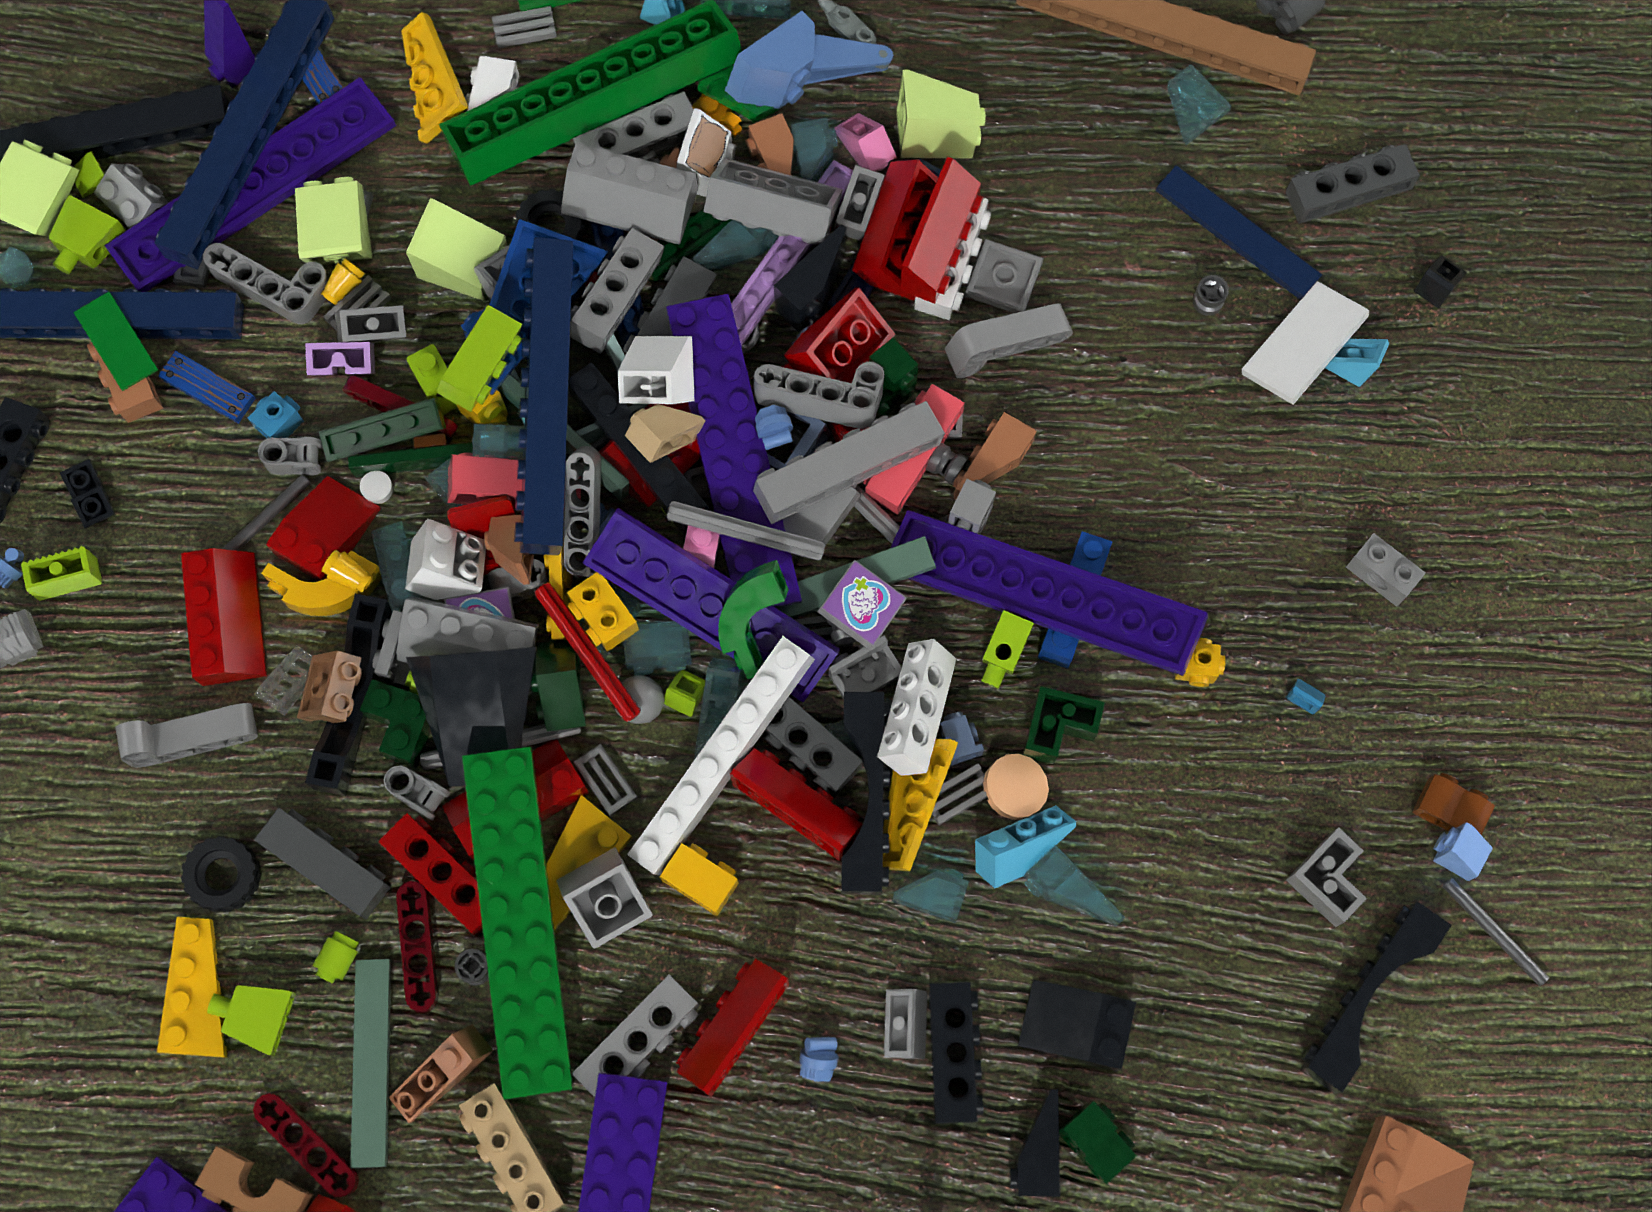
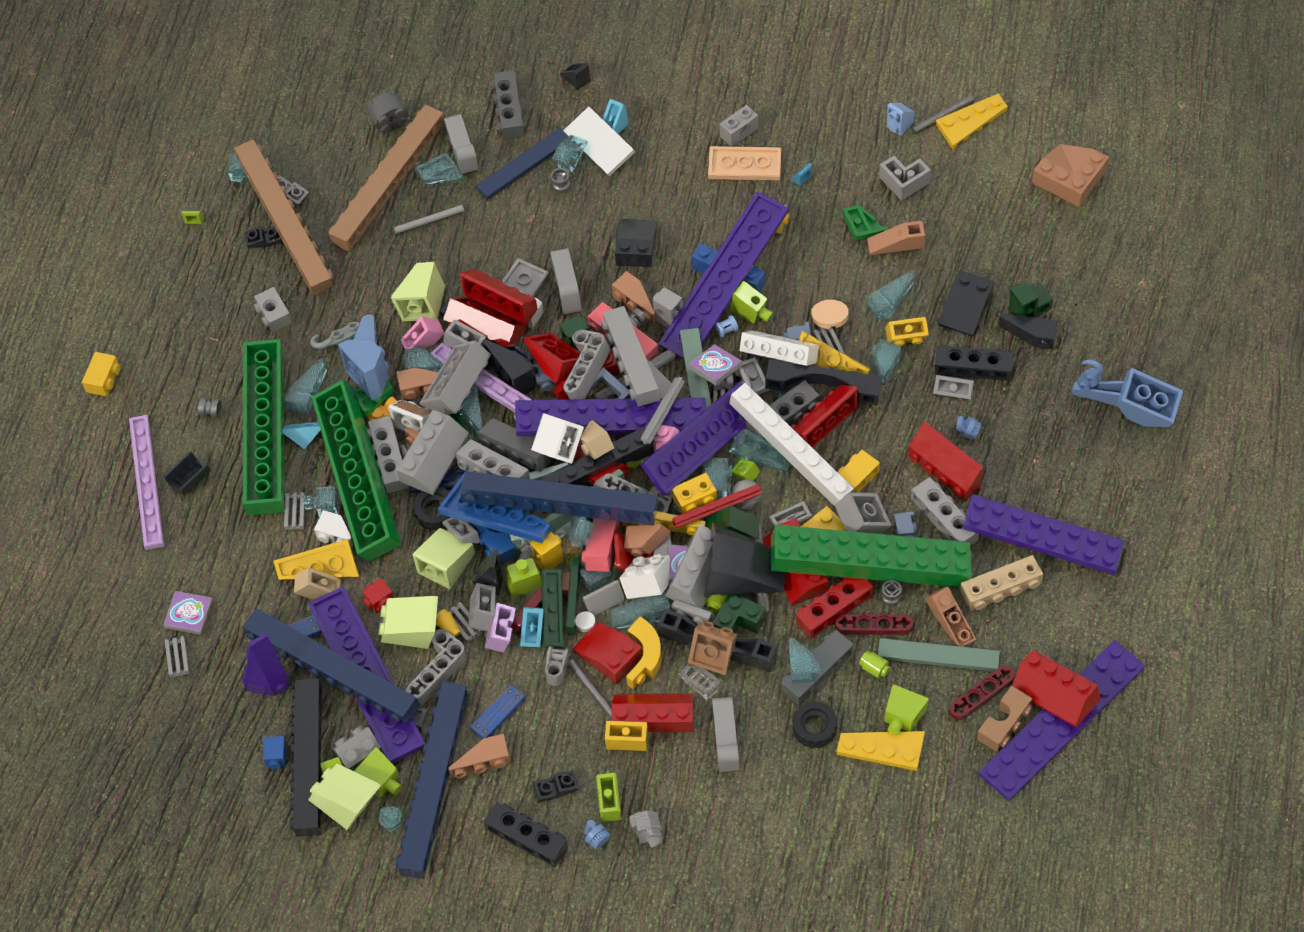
camera: 75 degrees left, 15 degrees down
green piece [73,292,158,391] -> none
dark azure brick [248,391,304,438] -> none
yellow cone [322,550,373,593] -> none
light grey piece [384,766,450,821] -> none
lime brick [437,305,523,412] -> none
green arch [718,560,789,679] -> none
medium blue piece [755,405,793,450] -> none
medium azure slope [975,806,1076,888] -> none
dark green brick [1023,686,1105,764] -> none
black arch [1301,901,1452,1094] -> none
dark orange brick [1412,773,1495,835] -> none
none -> blue brick [263,736,287,769]
none -> tan slope [294,567,340,599]
none -> clear light blue brick [303,486,338,517]
none -> red brick [362,578,394,613]
none -> light grey bar [394,205,464,234]
none -> light grey beam [444,114,478,175]
none -> black slope [473,550,504,595]
none -> medium azure slope [520,607,543,647]
none -> clear light blue slope [552,134,588,173]
none -> light grey slope [583,580,625,616]
none -> yellow brick [605,721,648,751]
none -> black slope [615,219,657,267]
none -> light nougat tile [708,146,781,180]
none -> light blue bush [715,315,738,338]
none -> clear light blue slope [788,638,820,683]
none -> green wing [842,205,888,241]
none -> nougat slope [867,221,925,255]
none -> yellow brick [885,317,929,347]
none -> sand blue brick [894,511,917,537]
none -> yellow wing [936,93,1007,149]

